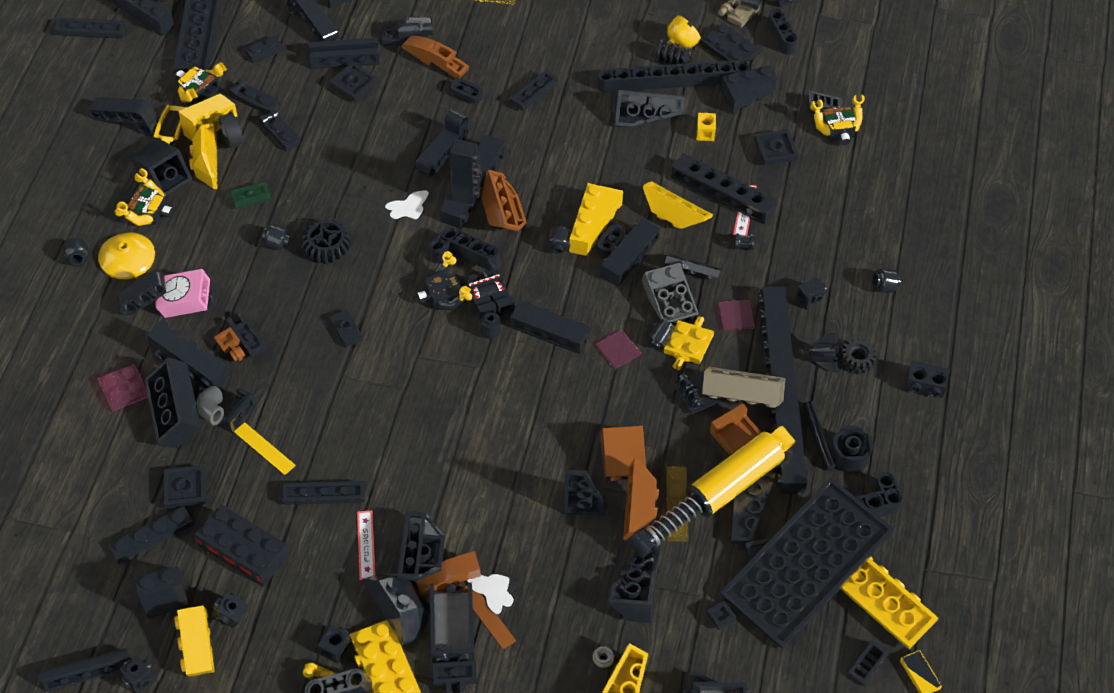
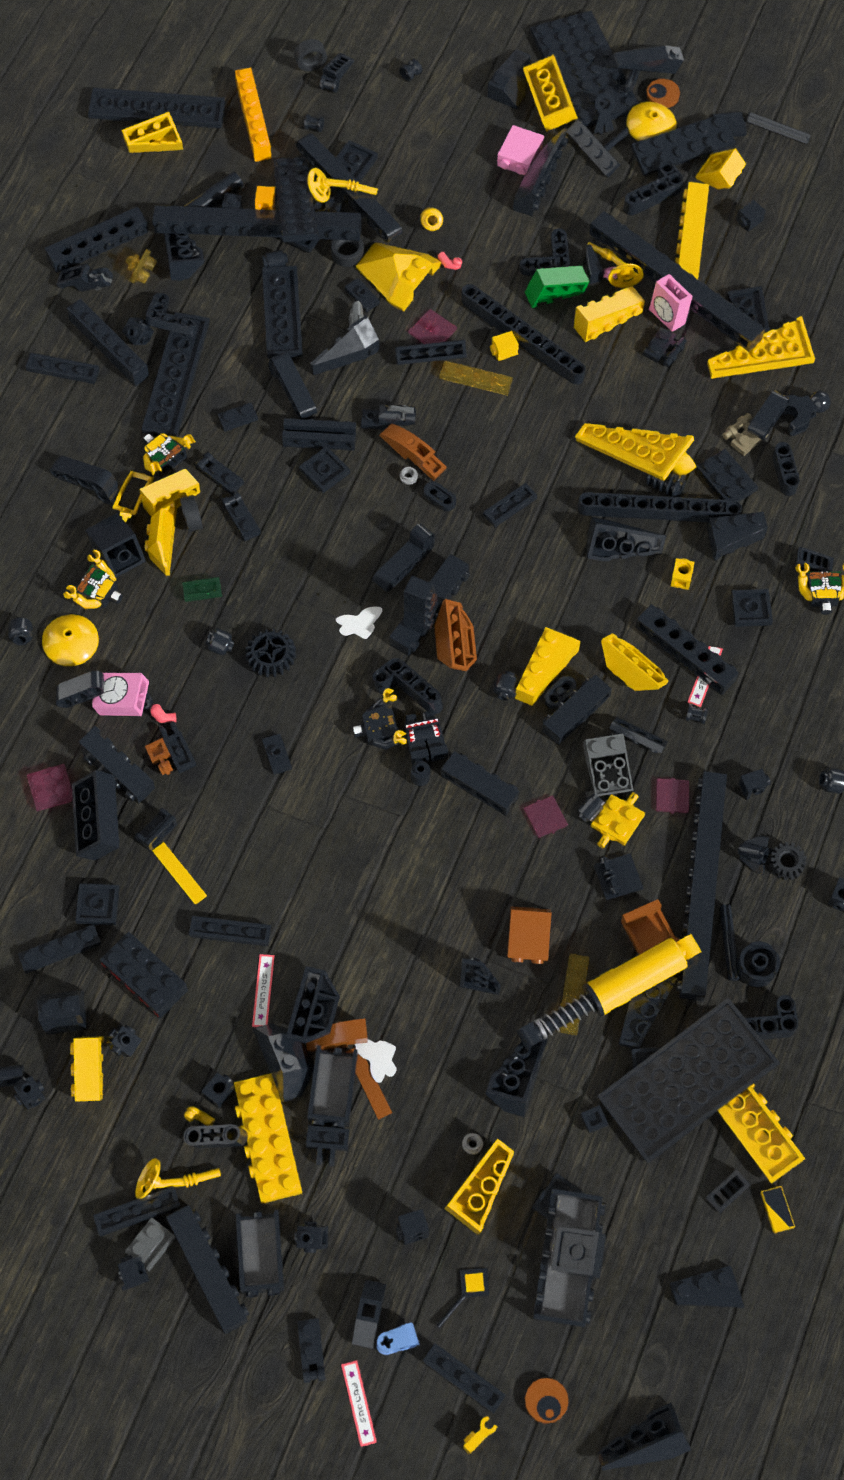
camera: 10 degrees right, 10 degrees up
dark grey cylinder [196,386,224,425] -> none
dark orange wedge [623,458,659,540] -> none
dark tan brick [702,367,785,407] -> none
none -> coral arm [150,704,177,723]
none -> light grey plate [400,467,418,484]
none -> yellow wing [575,423,694,481]

